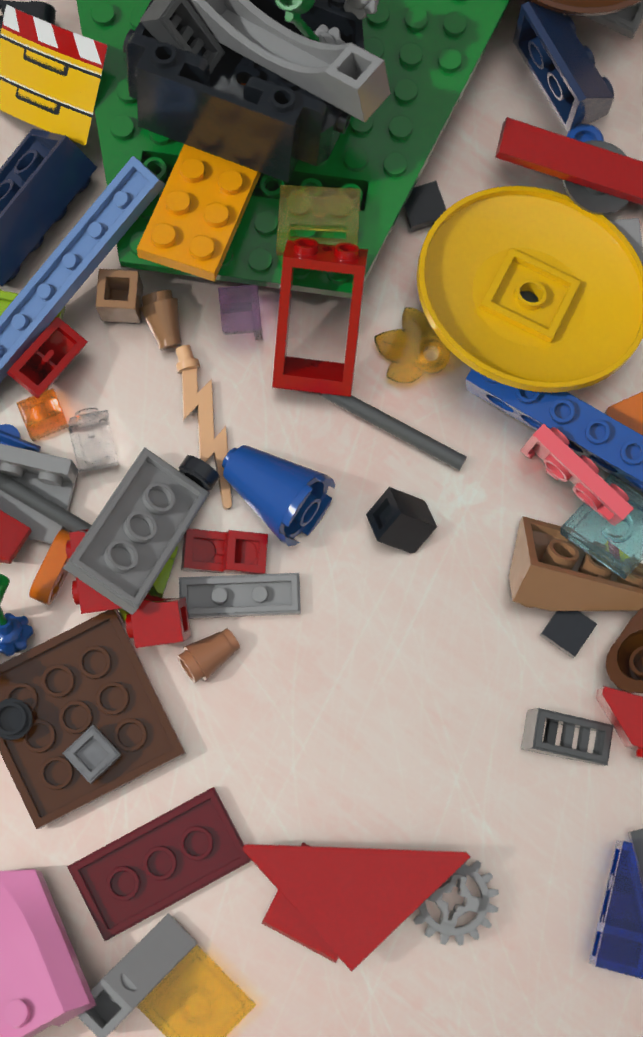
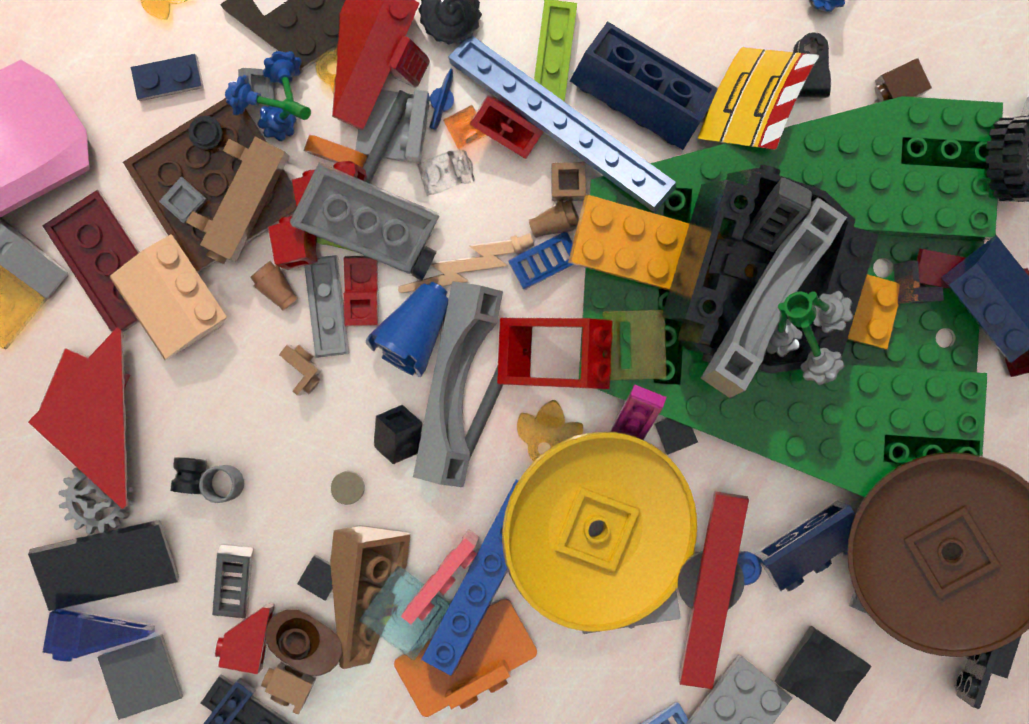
camera: 80 degrees right, 10 degrees up
clear purple panel [218,285,263,340] -> none
none -> black tile [28,520,179,611]
none -> light nougat slope [110,234,227,360]
none -> black wheel [170,457,207,494]
none -> medium nougat brick [186,137,290,264]
none -> light grey piece [199,465,244,503]
none -> medium nougat bracket [279,344,322,396]
none -> dark tan tile [331,471,365,505]
none -> light grey arch [413,281,503,487]
none -> blue slope [508,232,574,291]
none -> dark pink tile [610,384,667,440]

